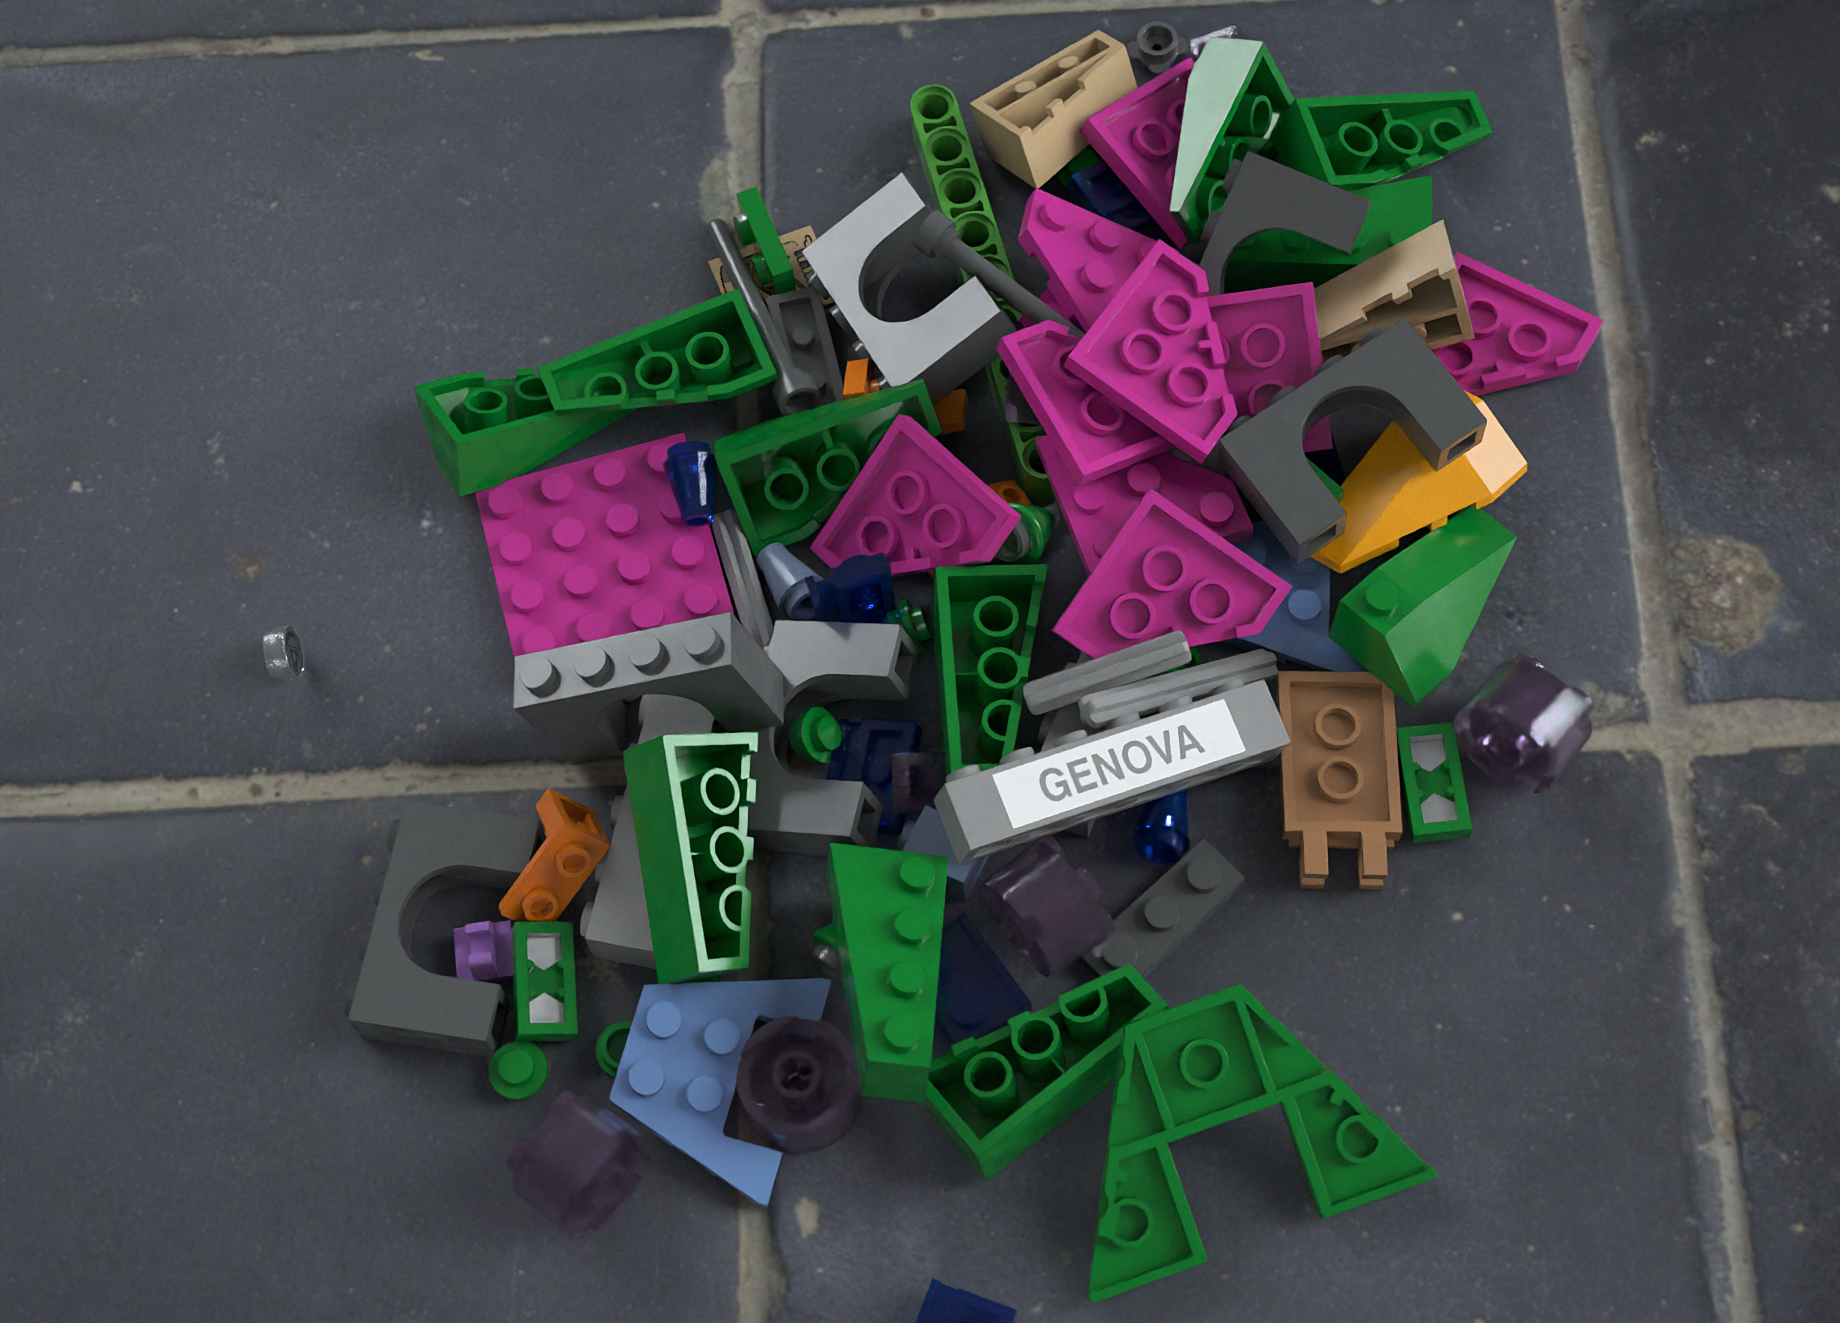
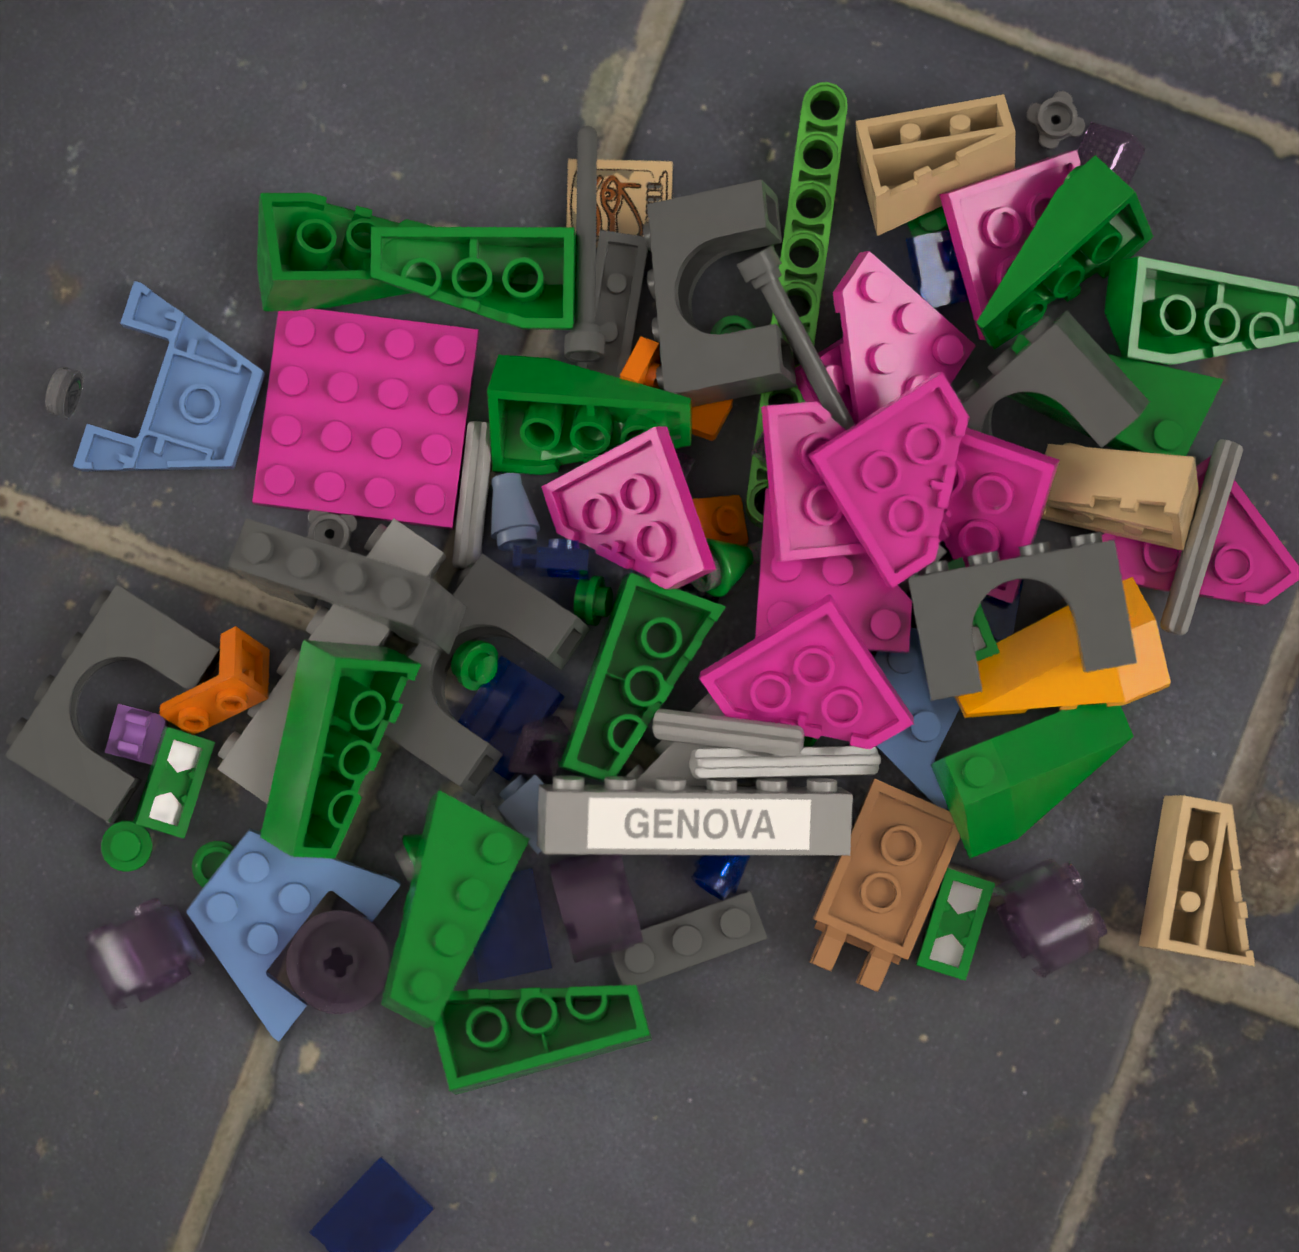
camera: 15 degrees right, 20 degrees up
clear blue cone [663,441,717,527] -> none
green piece [733,187,796,295] -> none
green wing [1087,983,1438,1304] -> none
none -> medium blue wing [73,281,265,471]
none -> tan wedge [1139,795,1255,966]
none -> light grey axle [1160,439,1243,635]

